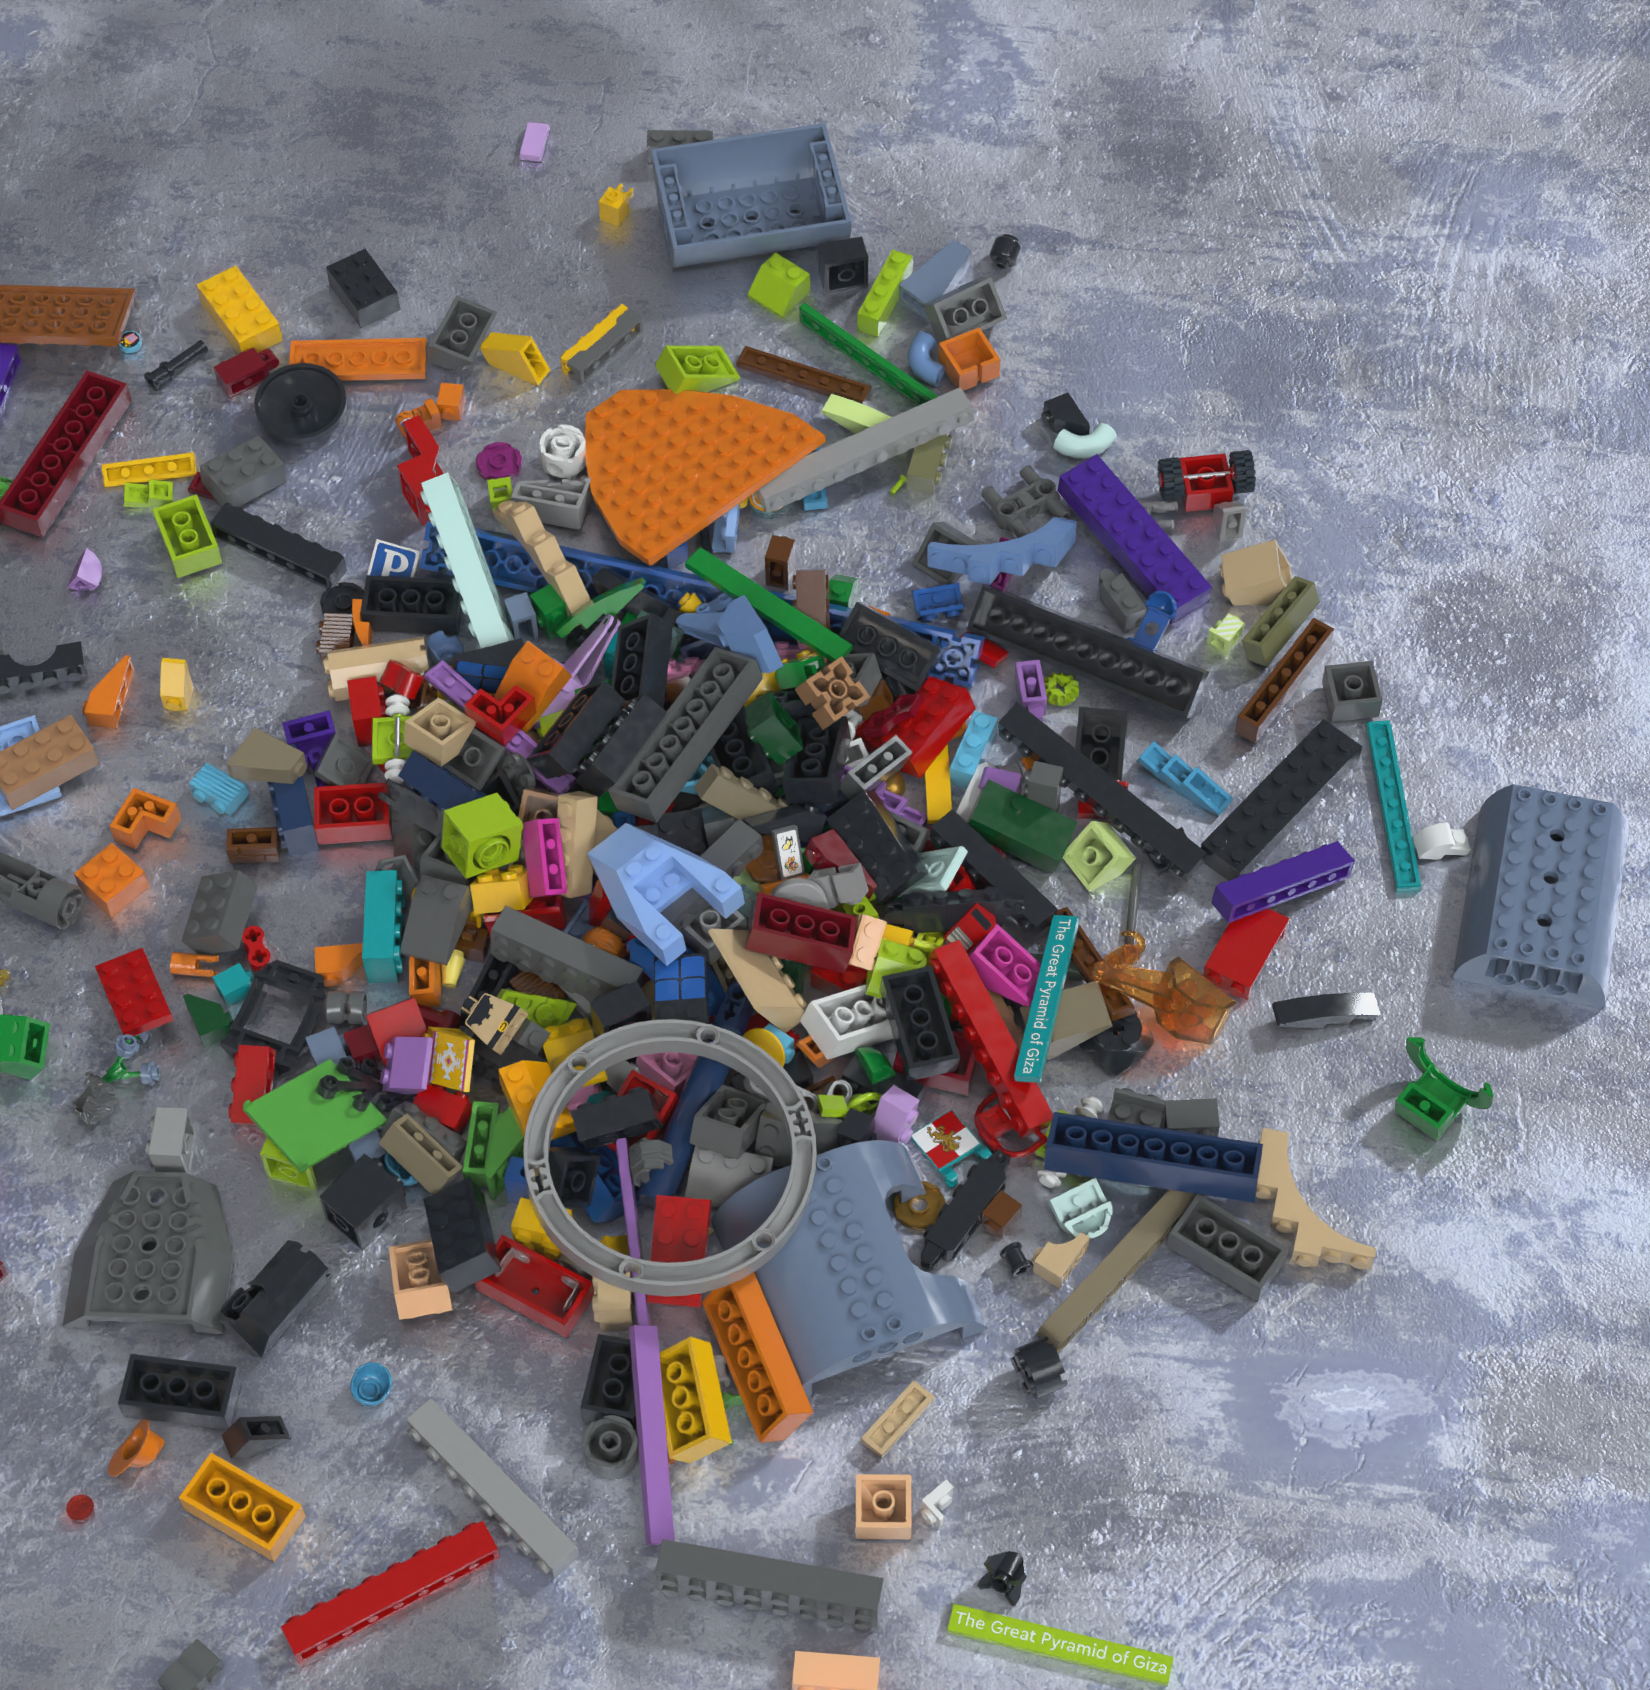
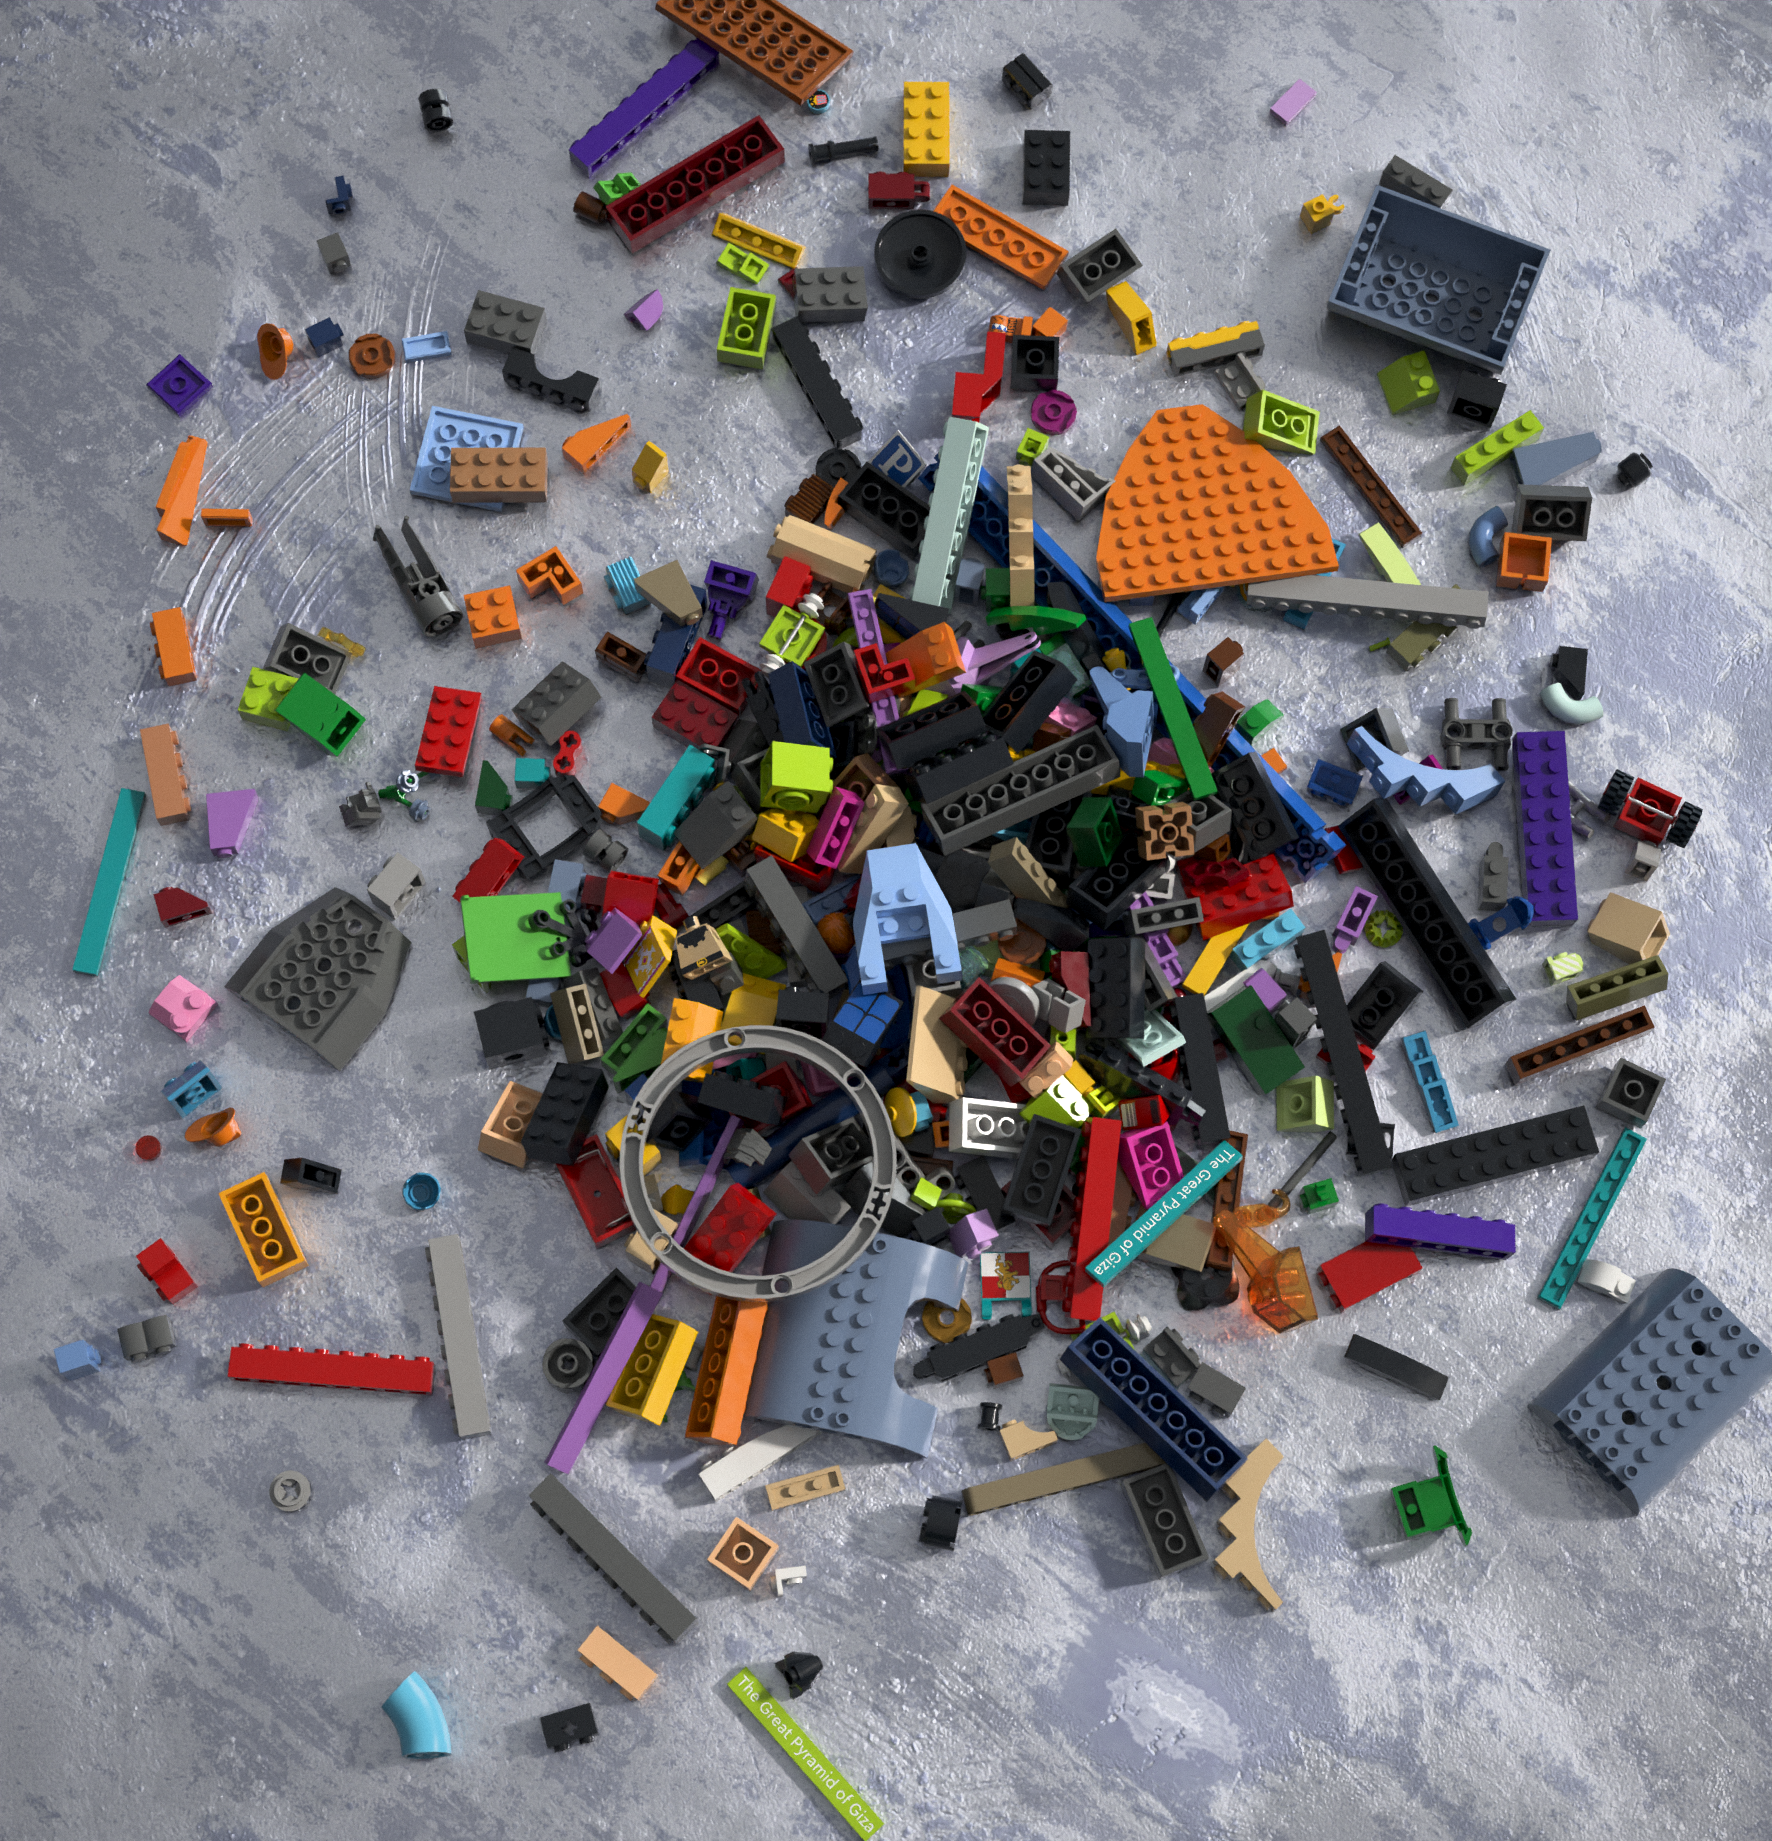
camera: 30 degrees right, 15 degrees up
black brick [118,1354,241,1430] -> none
black brick [218,1240,331,1358] -> none
dark grey plate [313,733,373,786] -> none
red axle [380,659,425,700] -> none
tan slope [404,697,476,767] -> none
white brick [539,424,586,480] -> none
tile [771,825,805,880] -> none
green tile [799,302,939,406] -> none
green brick [855,1047,896,1085] -> none
none -> red brick [136,1238,198,1305]
none -> bright pink slope [148,975,218,1042]
none -> dark azure slope [161,1060,222,1119]
none -> dark red brick [651,679,738,761]
none -> white slope [699,1425,823,1502]
none -> black brick [1002,53,1053,109]
none -> black brick [1010,335,1059,391]
none -> light grey bracket [1215,352,1265,411]
none -> green brick [1298,1178,1339,1215]

